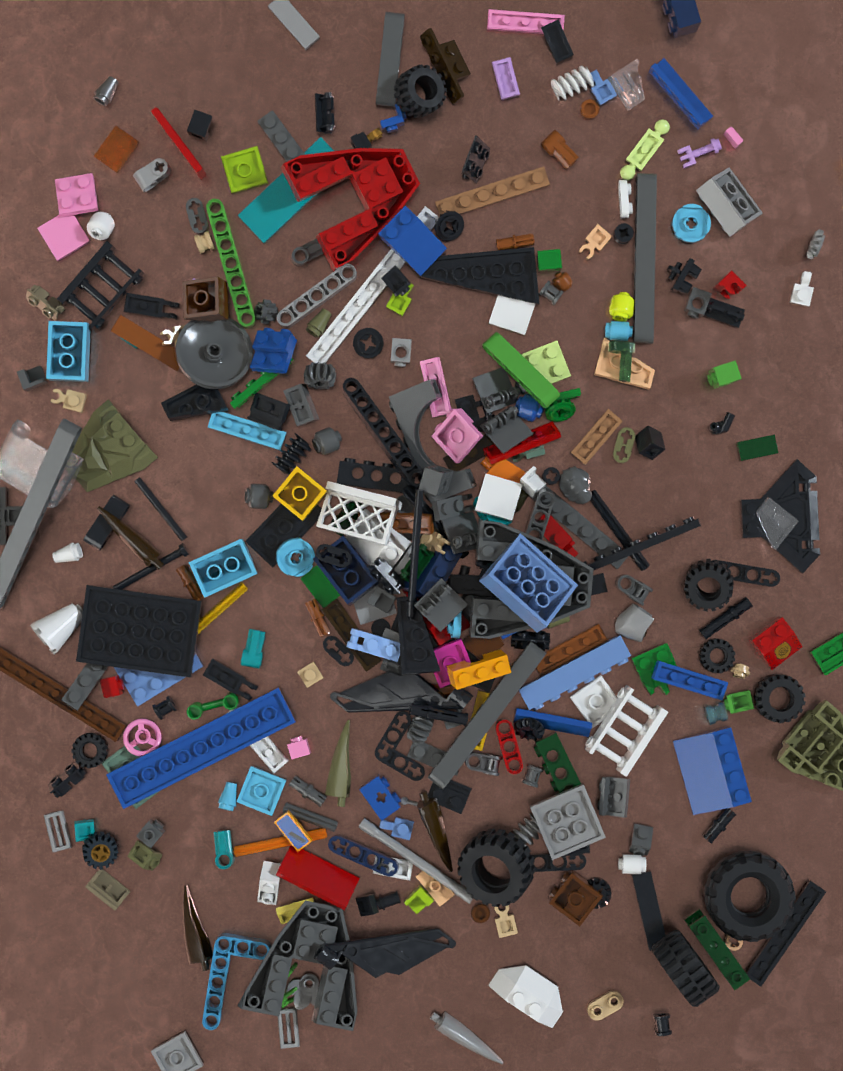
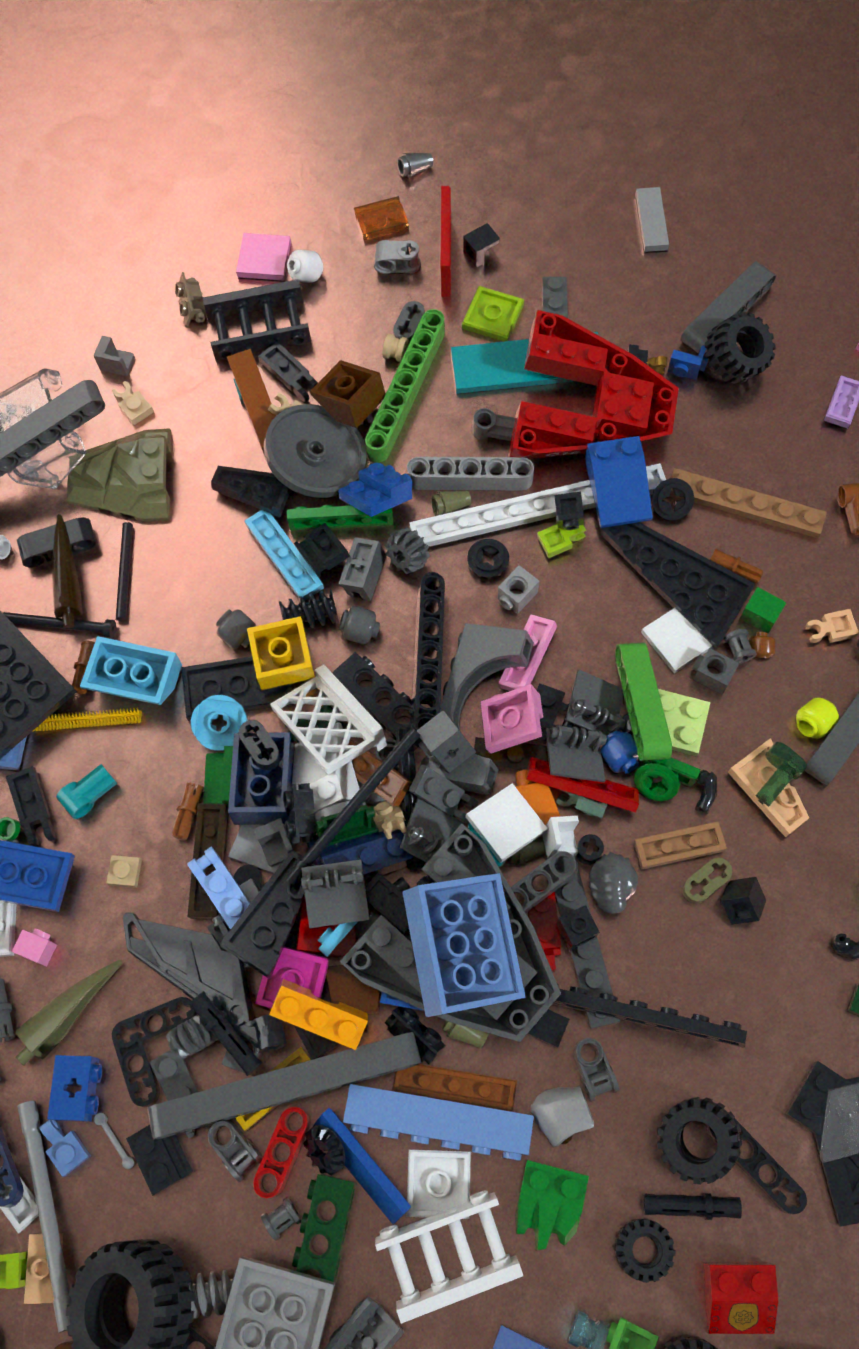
camera: 40 degrees right, 20 degrees down
medium azure brick [46,321,91,382] -> none
bright pink plate [55,173,98,217] -> none
dark grey gear [254,299,278,324] -> none
black hinge [315,92,335,134] -> none
black beam [323,636,354,666] -> none
dark brown piece [417,791,453,872] -> none
dark brown bracket [420,28,471,104] -> none
black hinge [461,135,490,184] -> none
black axle [590,490,650,571] -> none
medium azure brick [605,321,633,341] -> none
blue plate [651,660,729,701] -> none
tan plate [731,663,750,679] -> none
none -> black brick [556,905,600,951]
none -> dark grey brick [692,648,739,695]
none -> black arm [695,770,717,814]

